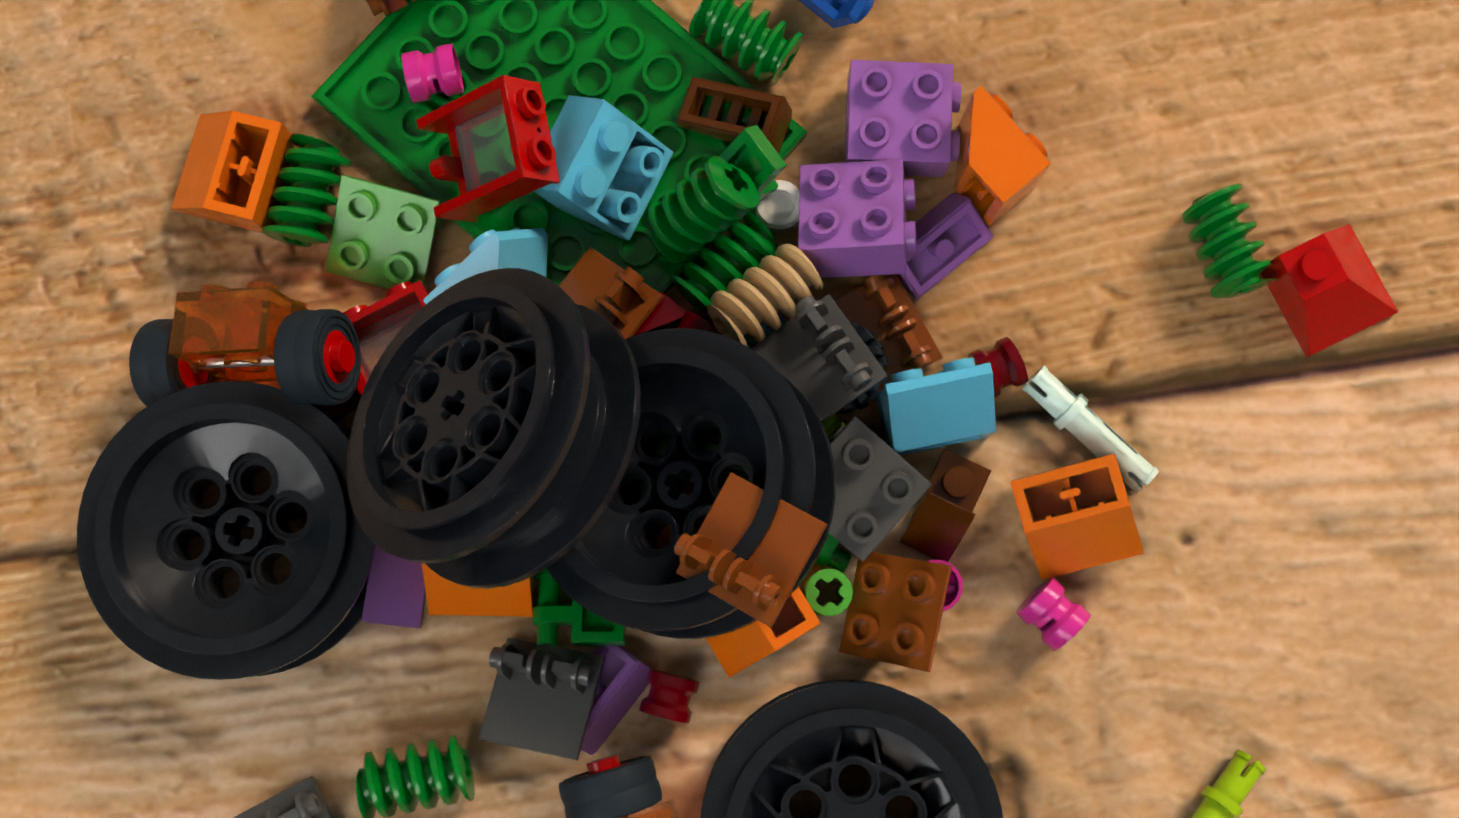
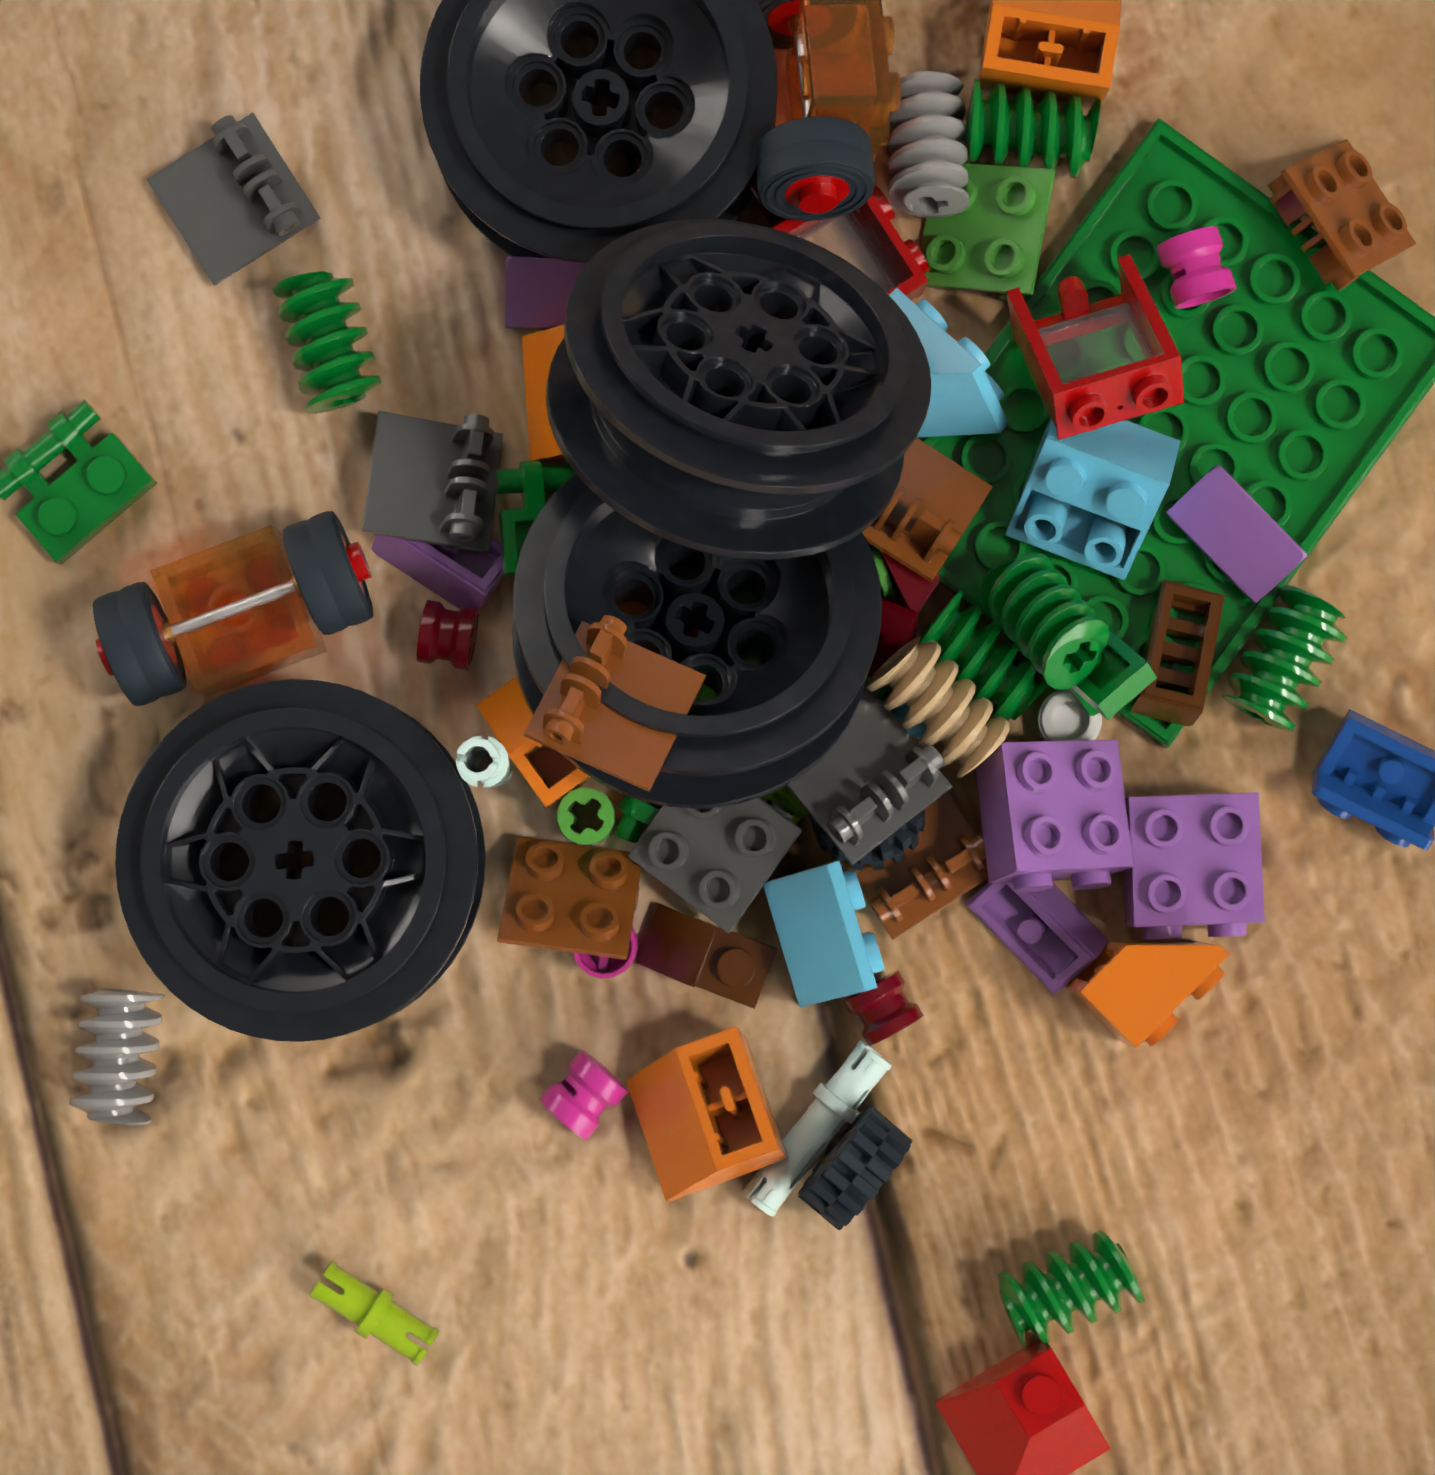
camera: 90 degrees right, 5 degrees up
none -> light aqua pin [456,736,514,788]
none -> black wheel [798,1106,912,1230]
none -> light grey piece [885,71,969,218]
none -> medium lavender slope [1165,464,1307,604]

